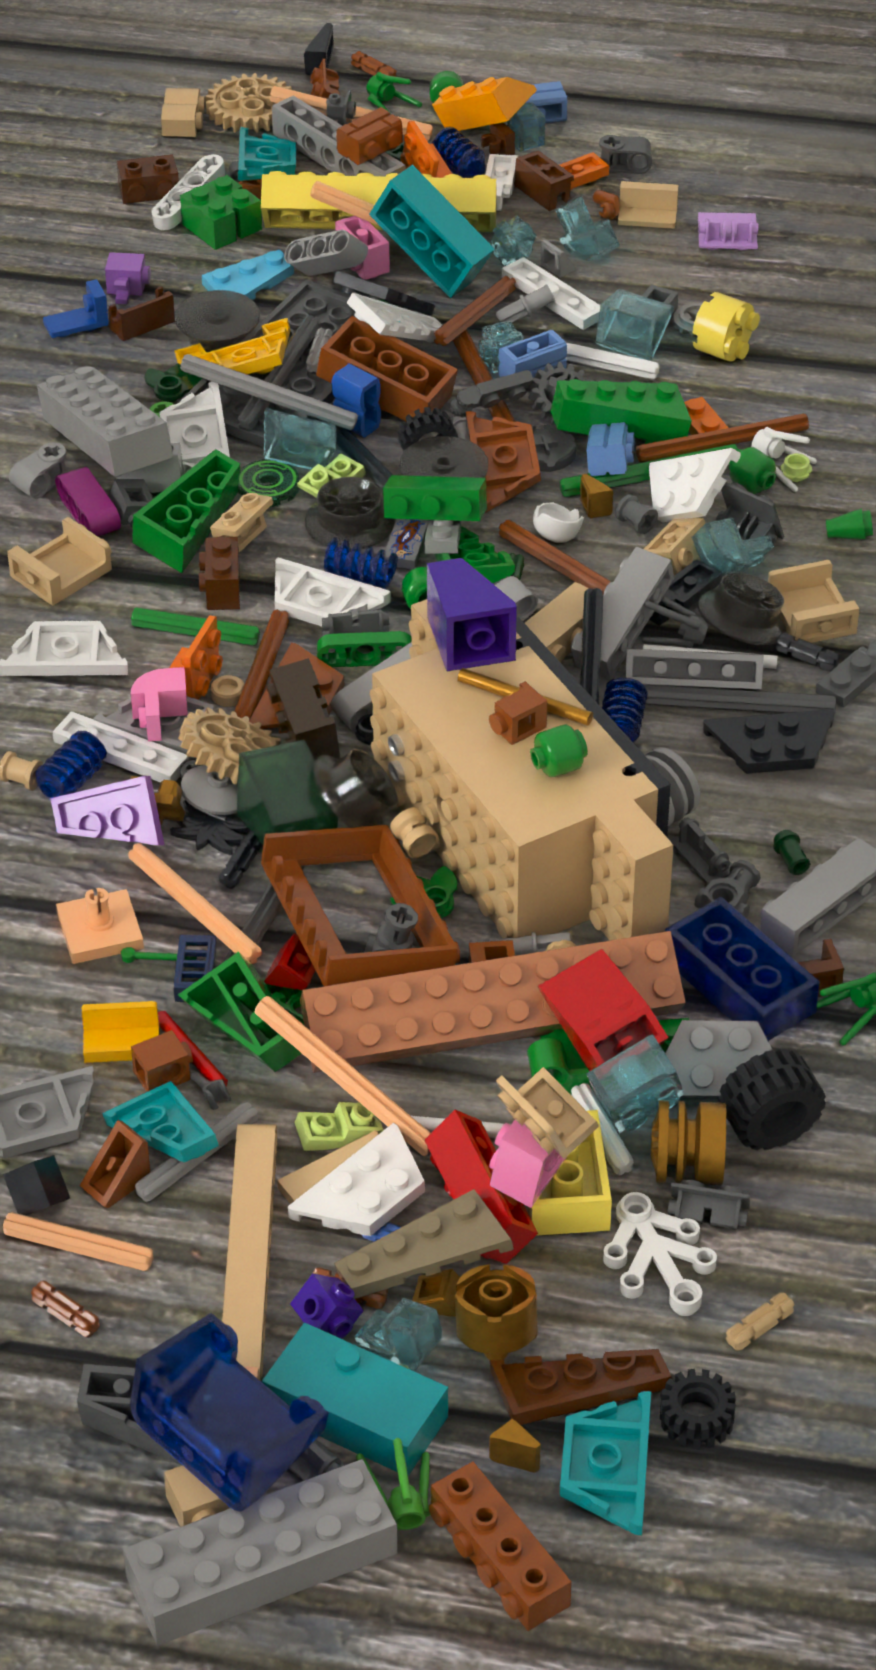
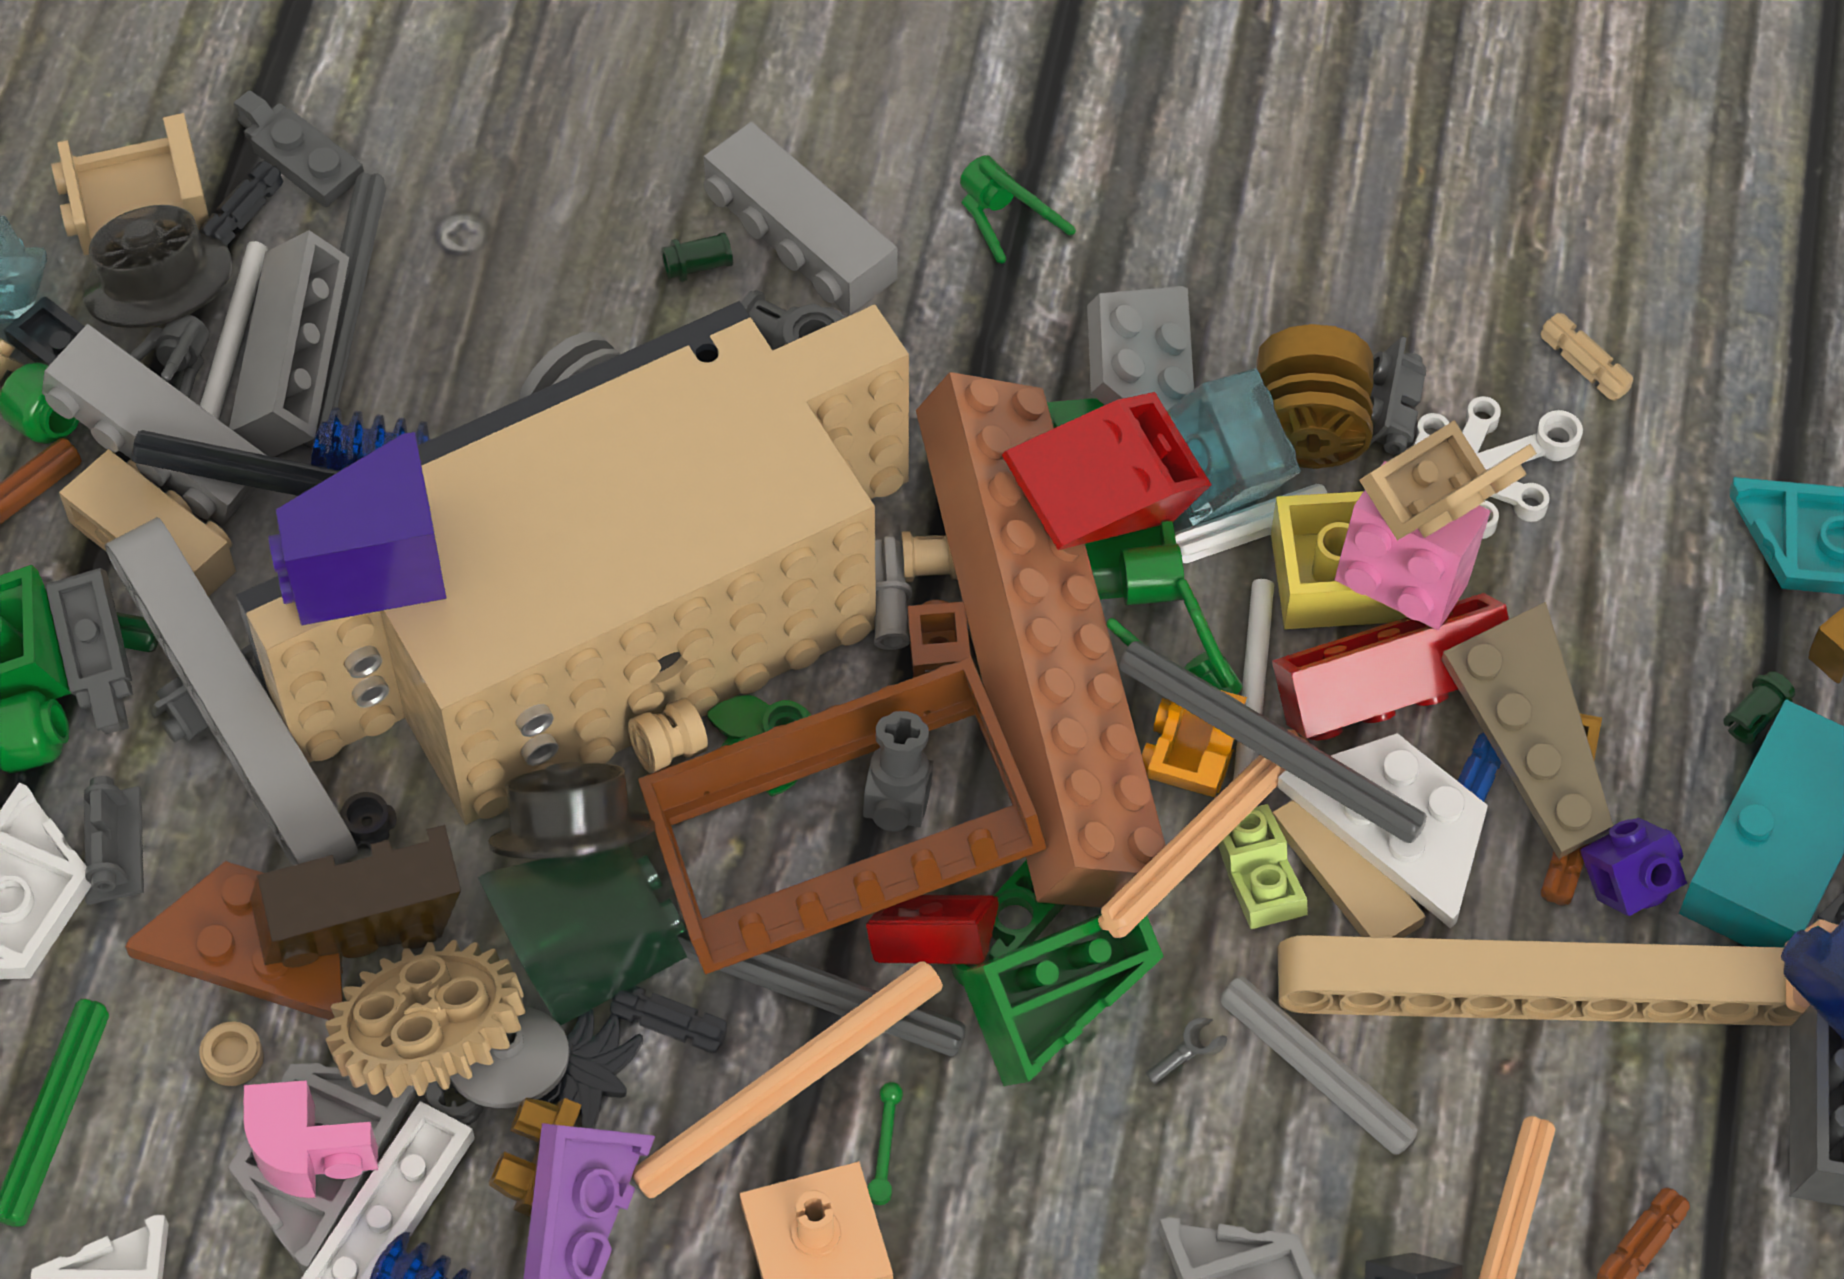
camera: 90 degrees left, 15 degrees up
dark orange slope [79,1120,151,1208] -> none
yellow panel [82,1001,160,1063] -> none
teal wing [102,1081,219,1163] -> none
dark orange brick [131,1030,193,1092] -> none
red bar [158,1011,228,1086] -> none
orange bracket [169,615,223,700] -> none
dark blue slope [173,935,217,1002] -> none
dark orange axle [234,609,290,720] -> none
green beam [316,631,412,668] -> none
clear light blue brick [354,1298,442,1371] -> none
pearl gold brick [455,1264,538,1361] -> none
pearl gold bar [458,668,593,726] -> none
dark orange brick [489,681,547,745] -> none
reddish brown wing [489,1349,672,1425] -> none
green head [530,724,588,777] -> none
black tyre [660,1369,736,1450] -> none
clear blue brick [665,897,820,1041] -> none
black wing [703,709,834,774] -> none
black tyre [718,1049,826,1150] -> none
reddish brown panel [794,938,844,1000] -> none
none -> green plant [1106,579,1243,695]
none -> dark grey axle [1119,641,1427,843]
none -> light orange cylinder [1142,690,1247,798]
none -> dark green pin [1723,671,1795,744]

